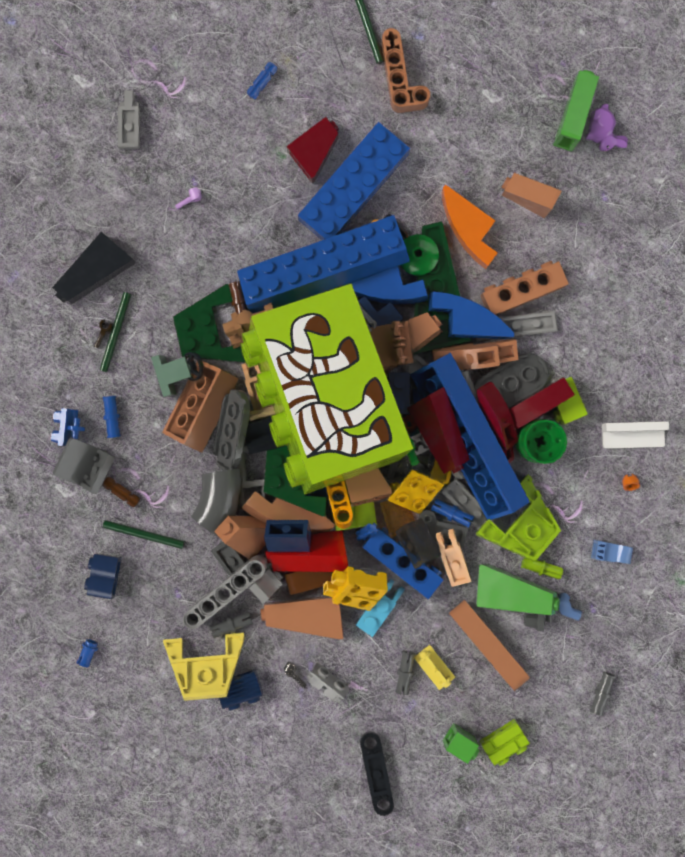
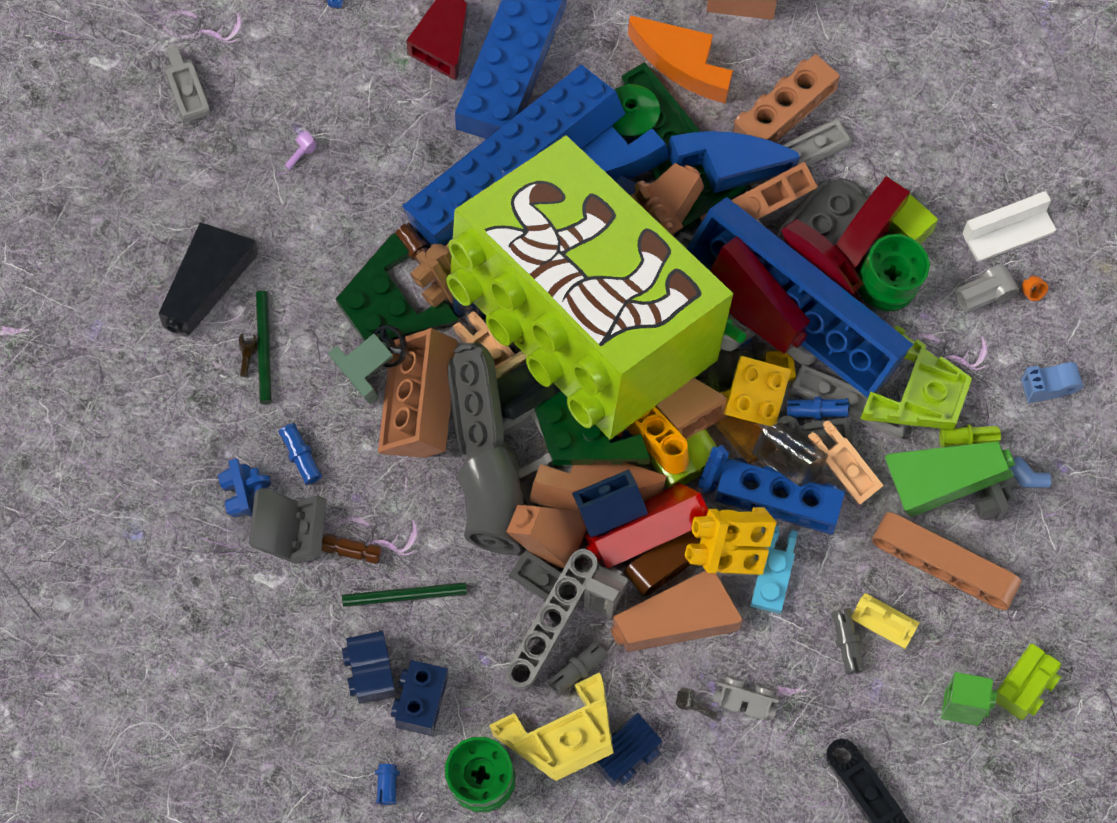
camera: 20 degrees left, 20 degrees down
none -> dark blue brick [391,660,449,737]
none -> green wheel [445,737,516,813]
none -> light grey piece [955,264,1019,313]

